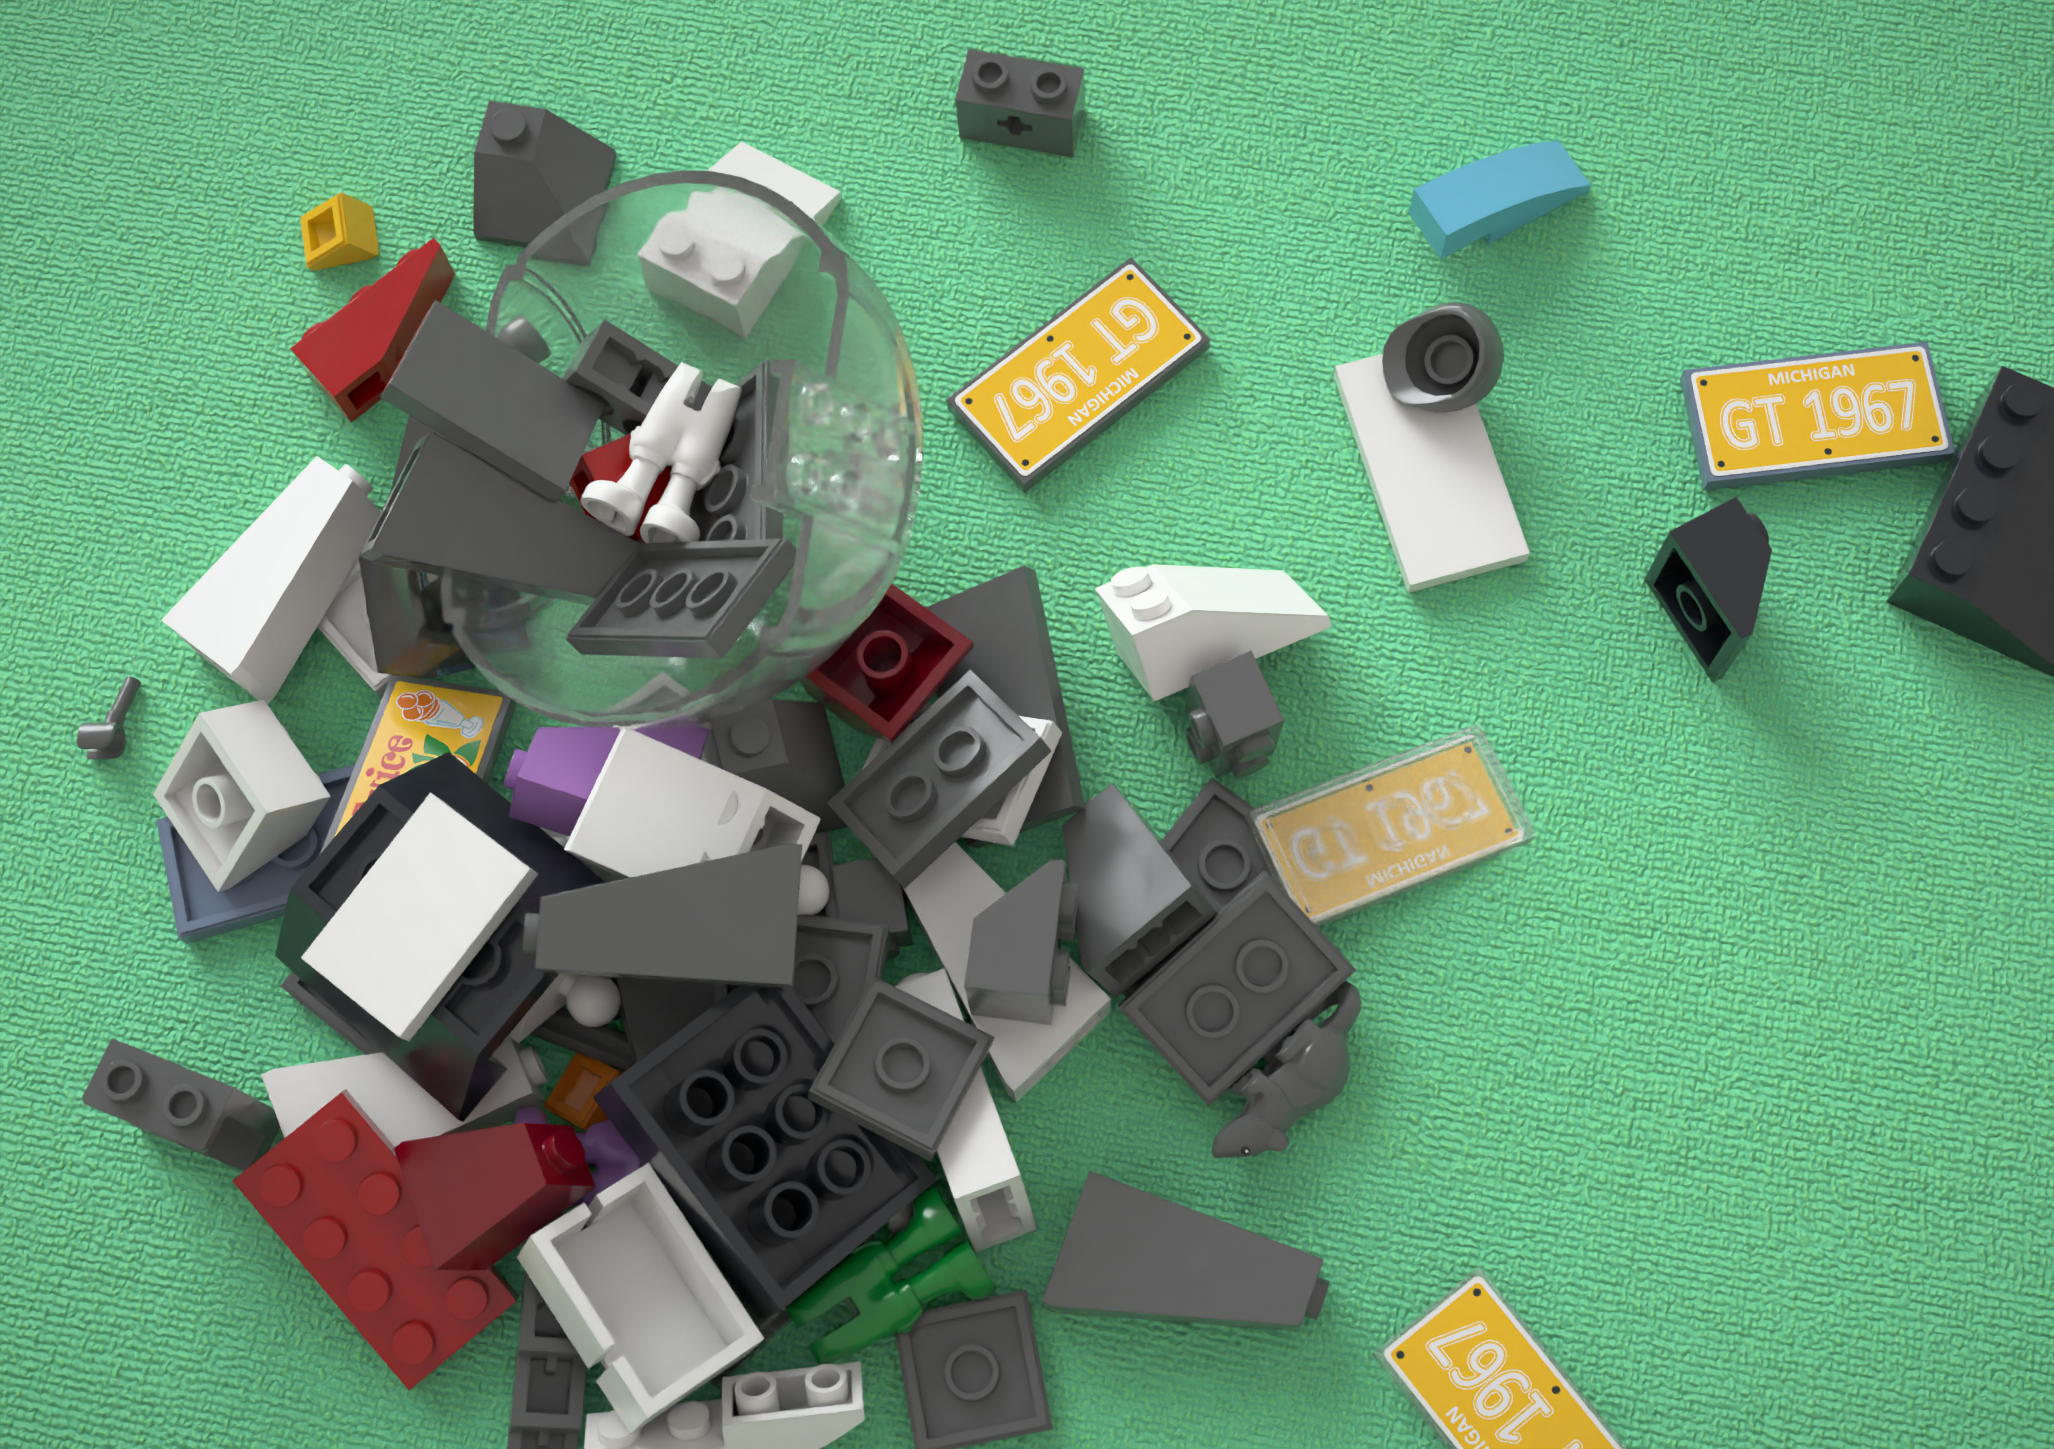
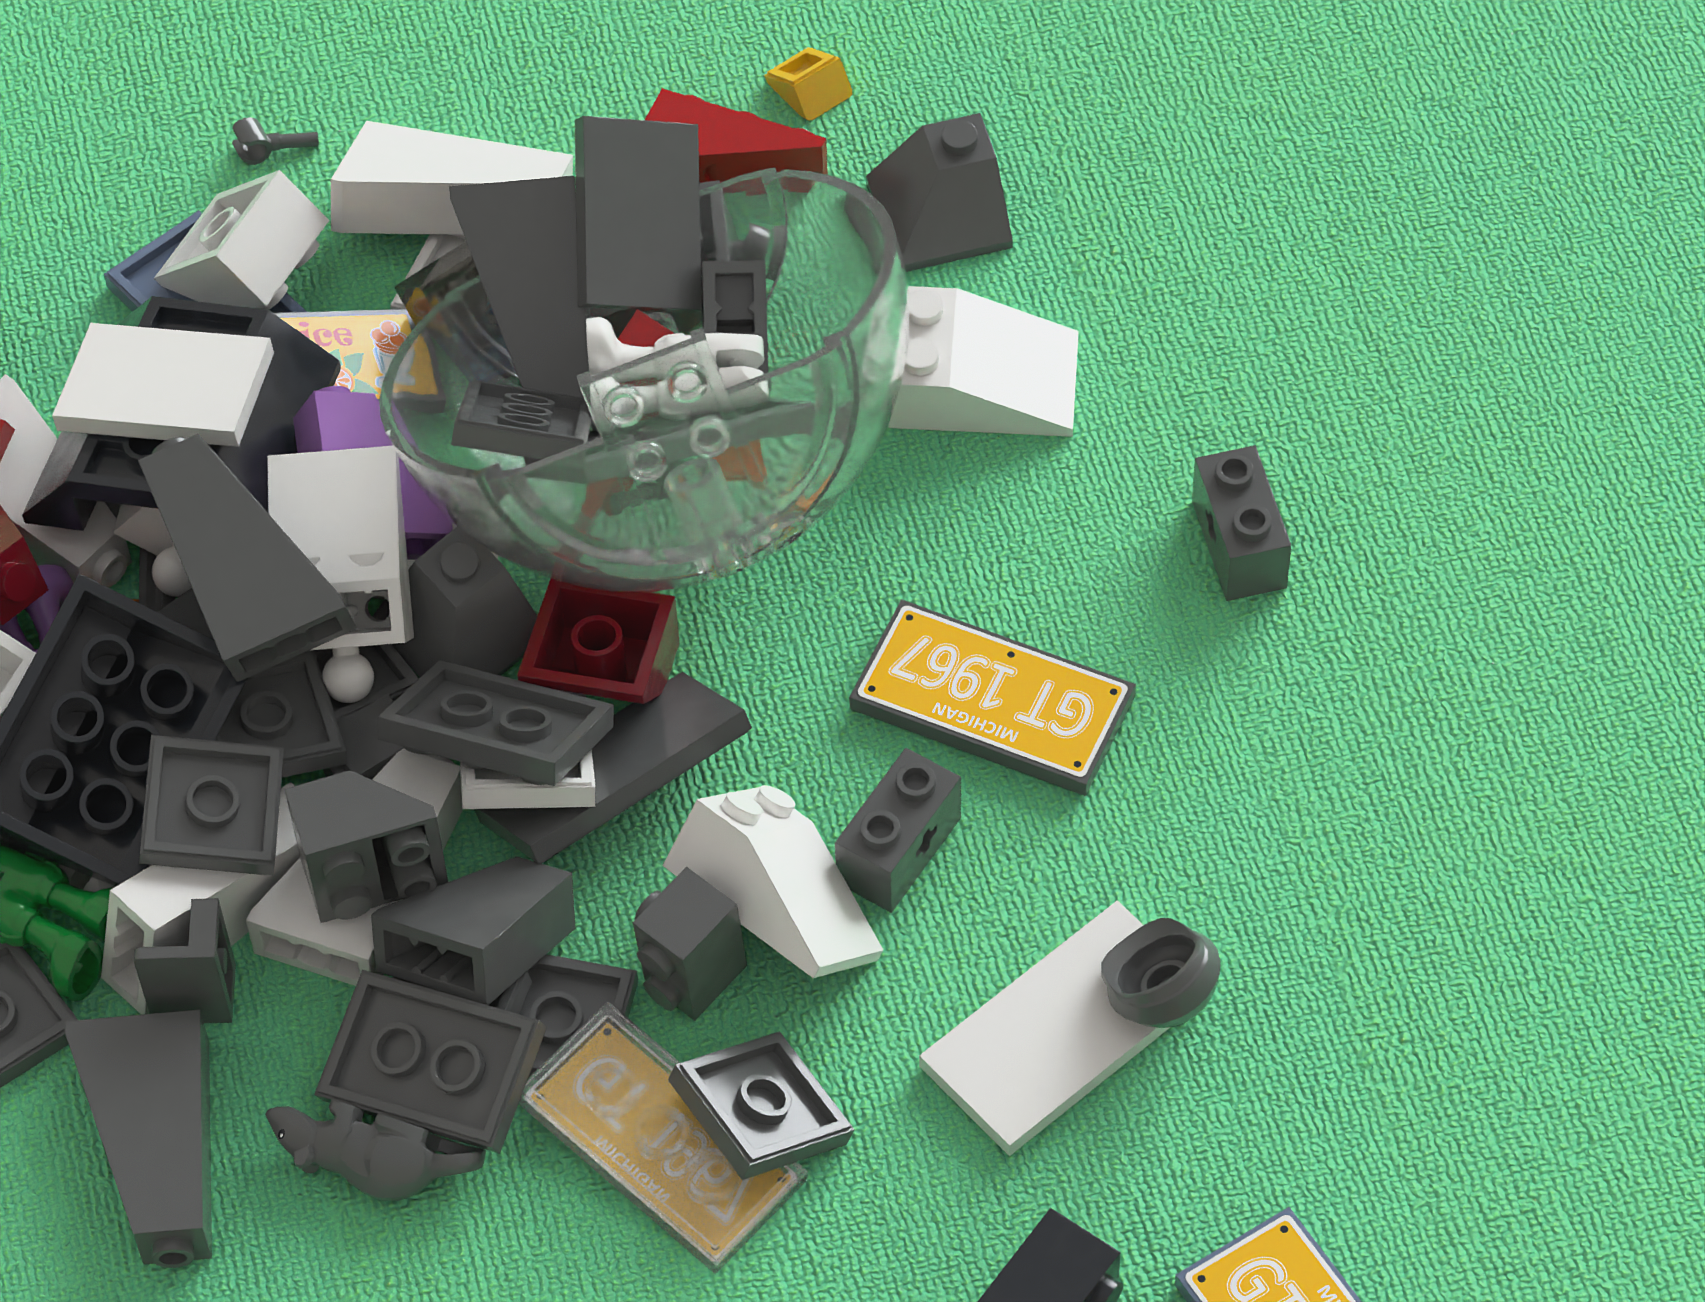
camera: 60 degrees right, 15 degrees down
medium azure slope [1409,140,1591,259] -> none
none -> dark grey panel [134,898,236,1023]
none -> dark grey tile [668,1031,855,1180]
none -> dark grey brick [835,748,961,913]

